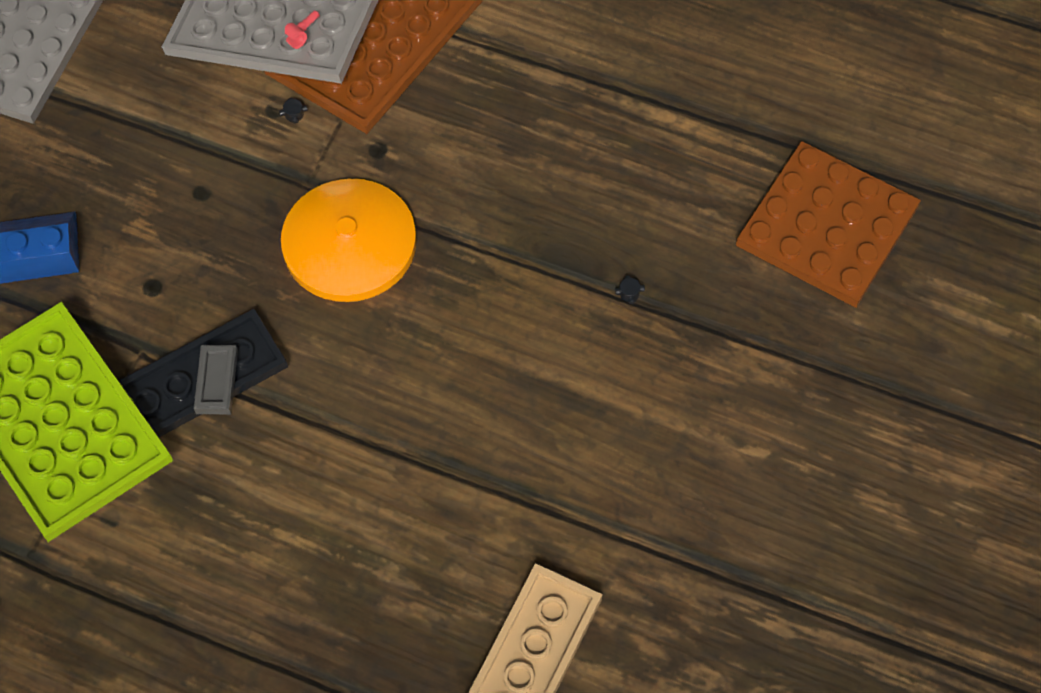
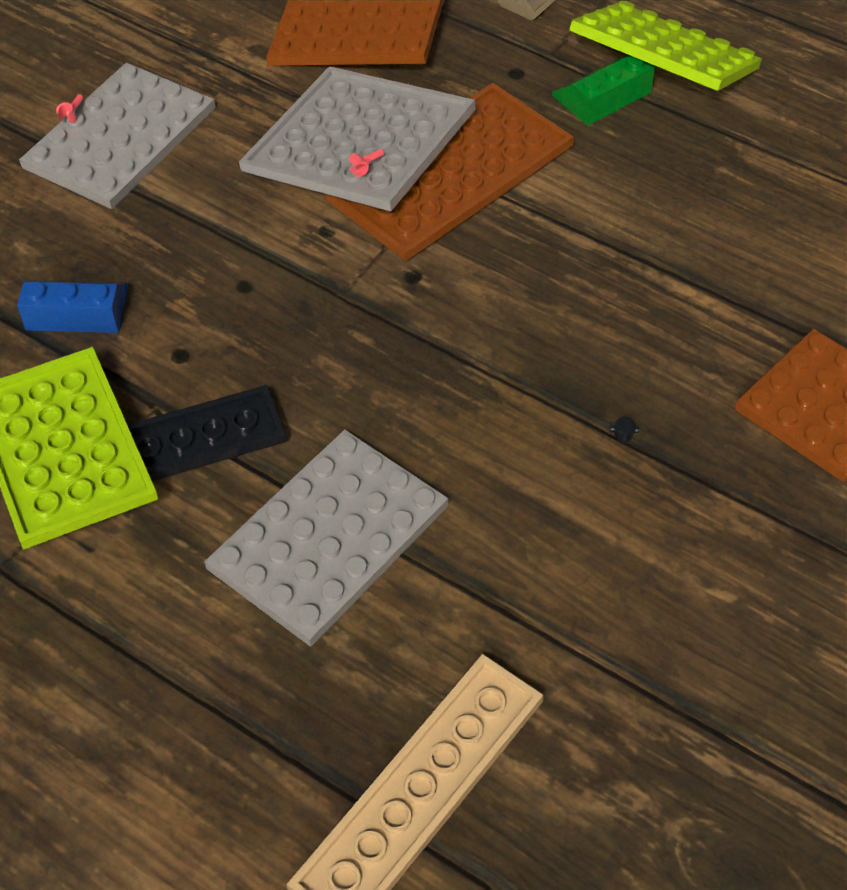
camera: 10 degrees right, 10 degrees down
dark grey tile [194,345,238,415] -> none
black piece [279,97,308,124] -> none
light orange dish [281,179,417,302] -> none
none -> light grey plate [204,429,448,647]

